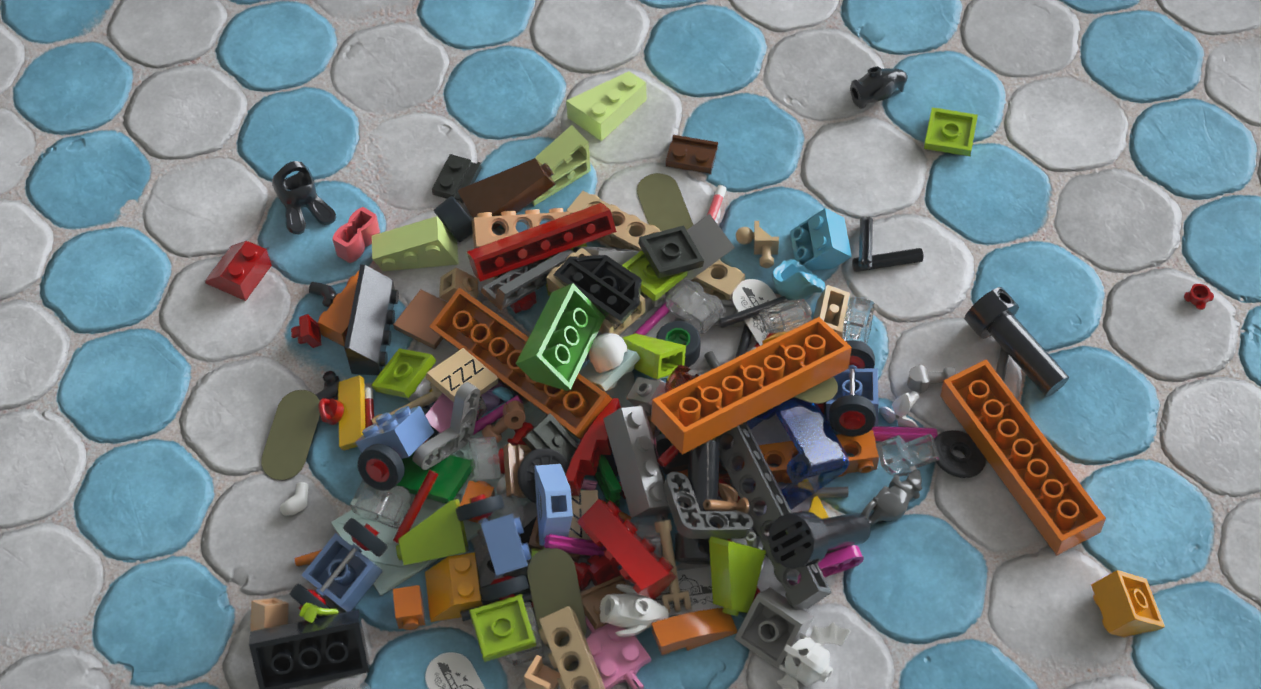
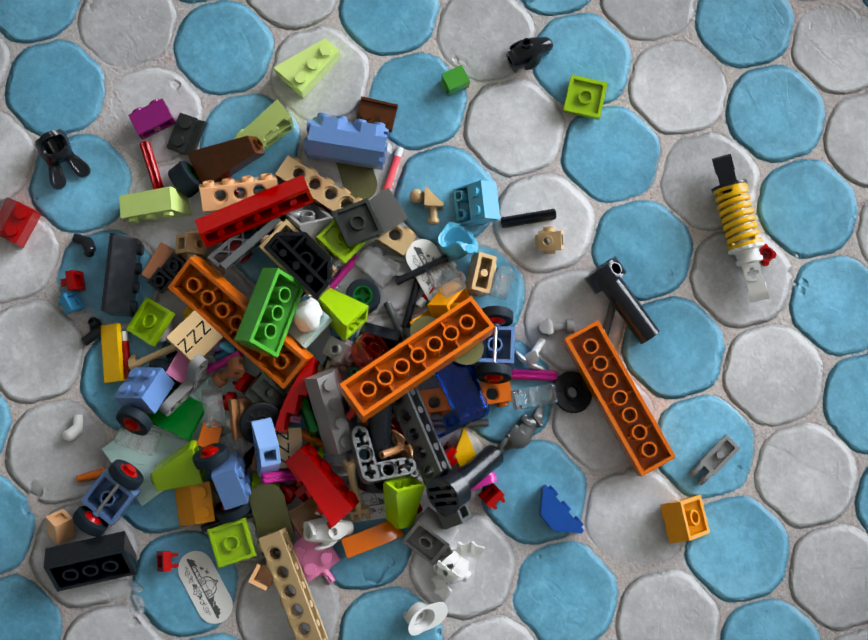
camera: 10 degrees left, 25 degrees up
olive sticker [261,390,320,480] -> none
lime hand [299,603,338,623] -> none
orange slope [318,271,359,346] -> none
red tile [318,398,344,425] -> none
coral brick [333,207,380,263] -> none
red bar [393,470,439,544] -> none
orange brick [393,585,426,630] -> none
black axle [859,216,873,269] -> none
none -> dark azure tile [58,291,85,315]
none -> magenta brick [128,98,176,140]
none -> red axle [139,141,164,189]
none -> black slope [147,252,187,294]
none -> red tile [156,551,179,572]
none -> medium blue brick [303,113,389,170]
none -> bright green brick [440,65,470,96]
none -> red tile [478,483,505,510]
none -> tan brick [535,226,564,254]
none -> blue slope [539,485,584,534]
none -> light grey hinge [689,434,740,485]
none -> piece [711,153,770,303]

